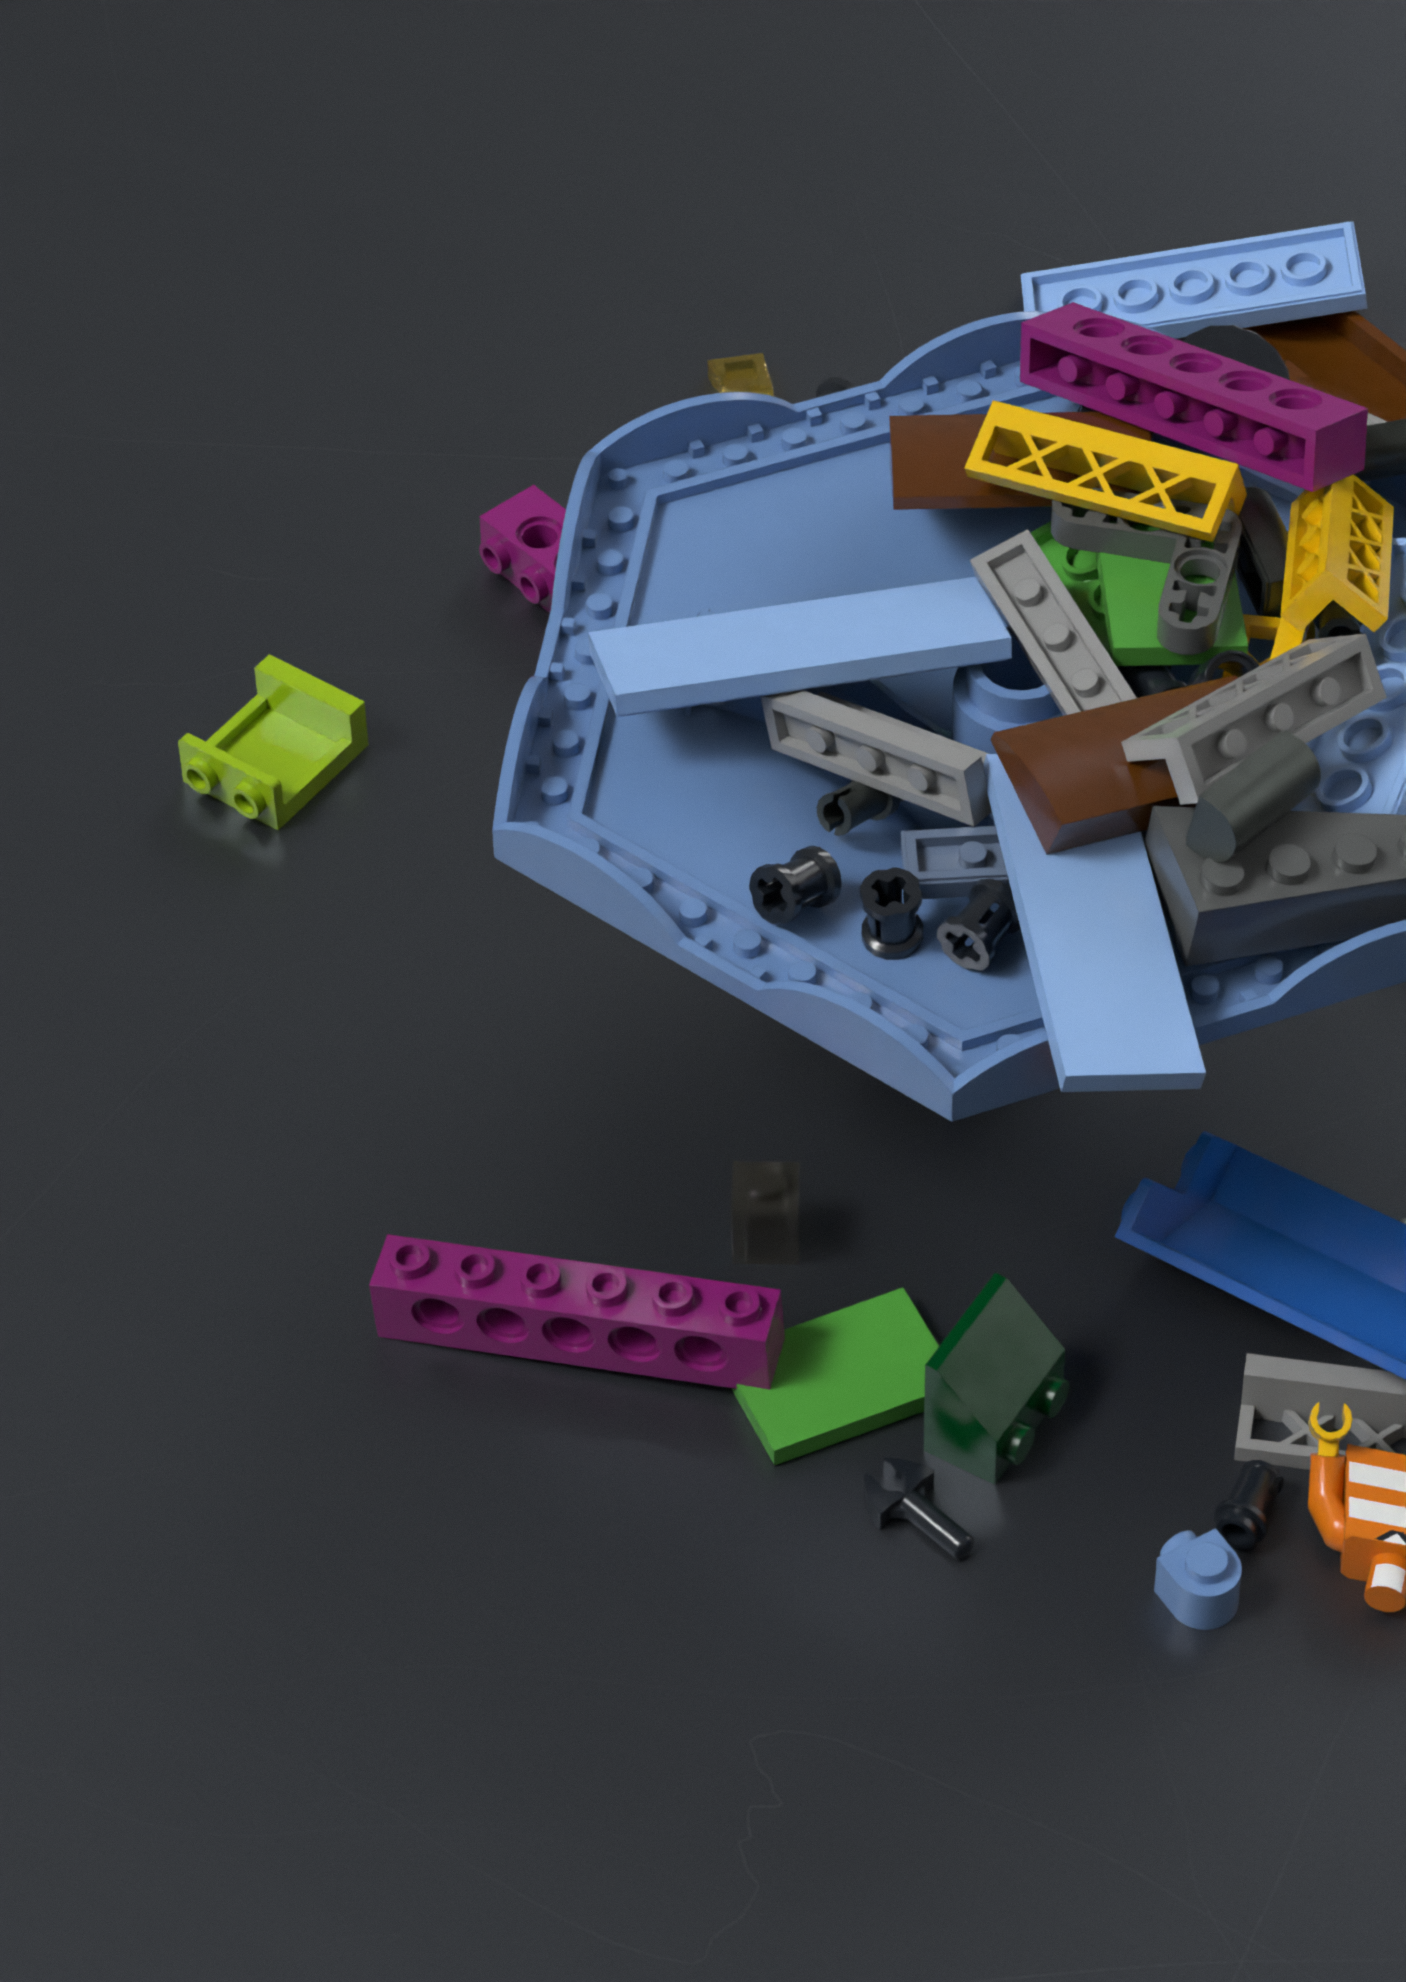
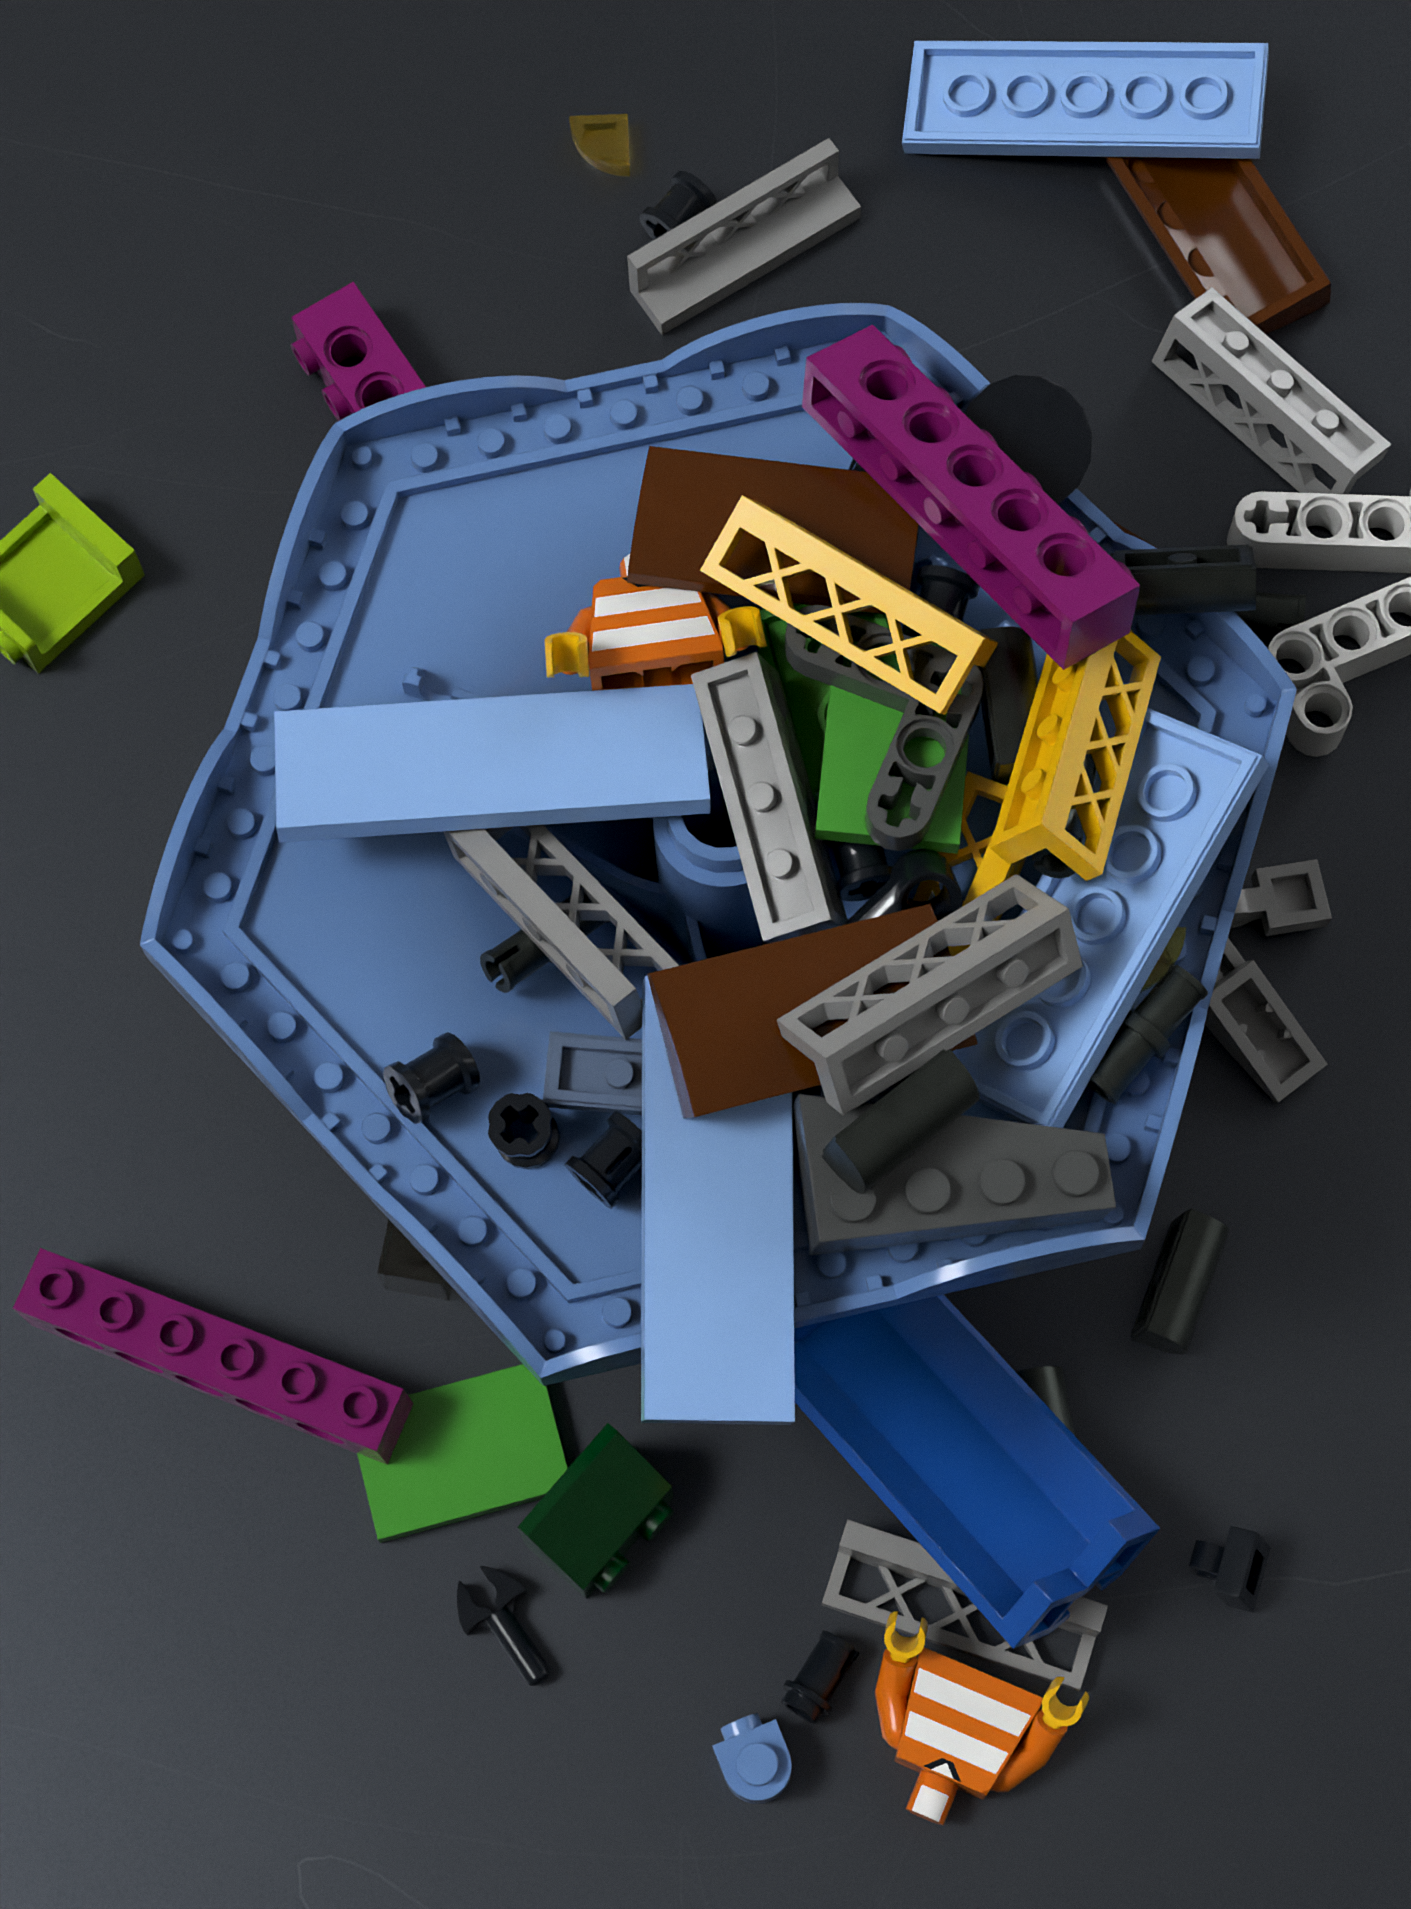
camera: 10 degrees right, 25 degrees up
none -> torso [544,554,767,691]

